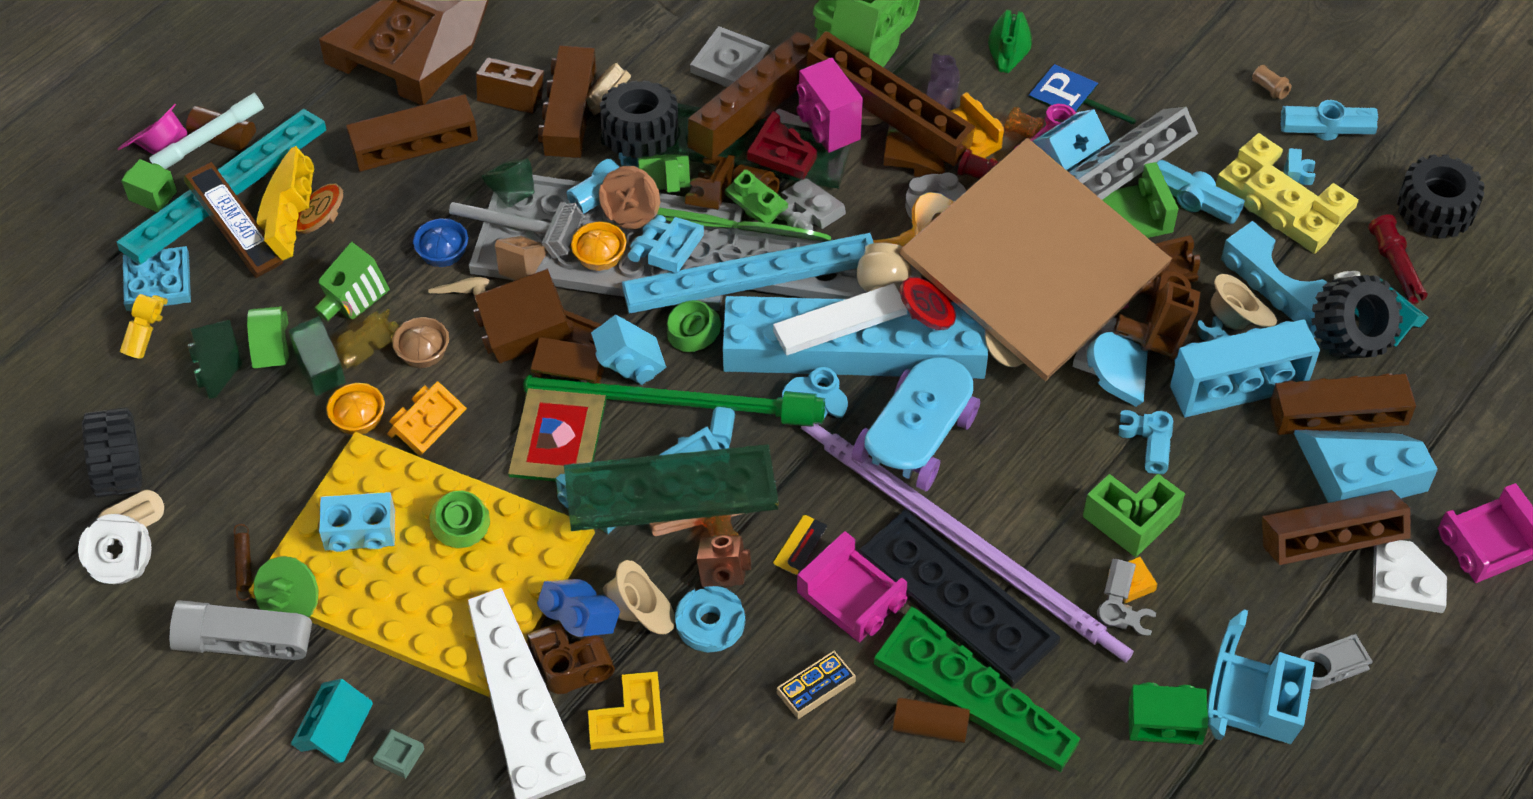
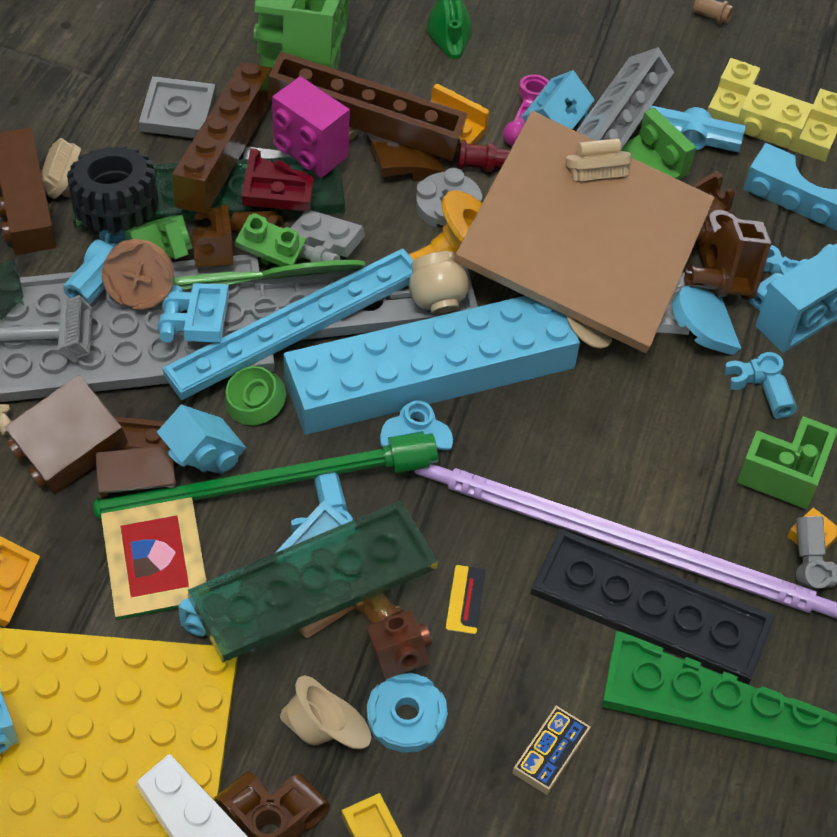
camera: 25 degrees left, 0 degrees up
bright green hat [429,490,490,548] -> none
medium nougat slope [495,236,548,280] -> none
blue brick [537,579,620,637] -> none
light orange hat [571,221,627,271] -> none
white tile [773,283,907,356] -> none
dark pink panel [797,531,907,643] -> none
medium azure piece [852,357,980,491] -> none
reddish brown brick [893,698,970,743] -> none
piece [899,277,956,331] -> none
clear purple cylinder [927,53,960,111] -> none
clear orange bush [1004,106,1044,139] -> none
blue piece [1028,64,1136,124] -> none
tan piece [1210,274,1277,330] -> none
medium azure piece [1280,100,1378,141] -> none
medium azure tile [1283,148,1315,185] -> none
none -> tan piece [566,139,631,182]

